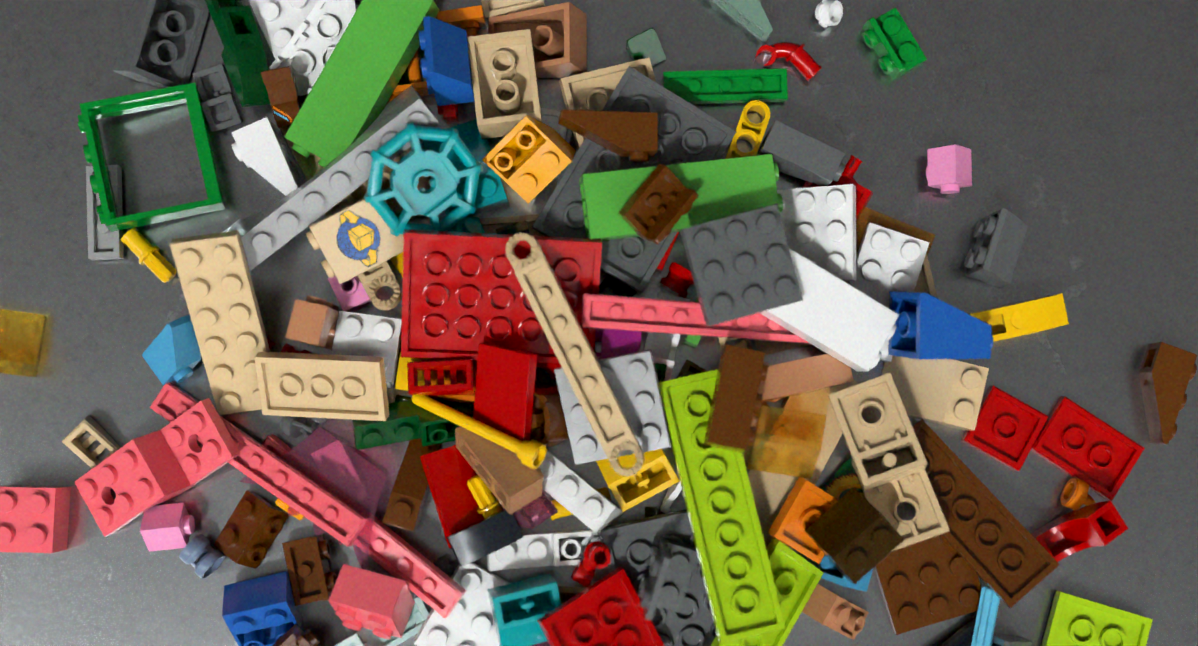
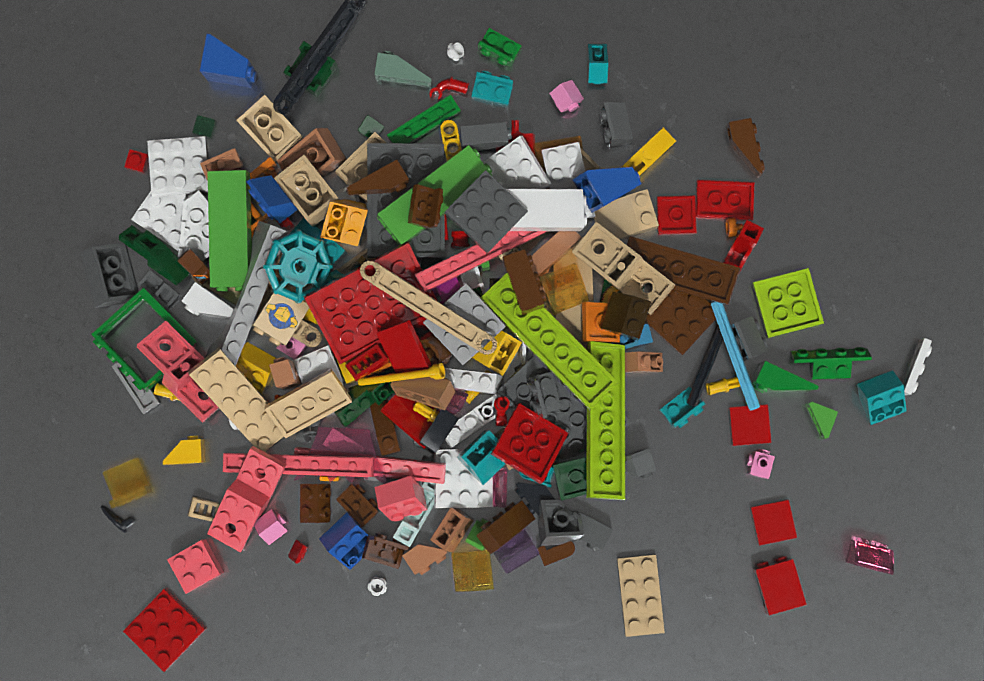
camera: 20 degrees left, 0 degrees up
dark azure slope [142,314,201,385] -> none
sand blue wheel [179,534,226,580] -> none
none -> coral bracket [137,321,219,423]
none -> yellow slope [163,436,205,465]
none -> yellow slope [236,342,277,396]
none -> red slope [288,540,309,564]
none -> teal bracket [471,71,513,107]
none -> teal slope [588,44,608,84]

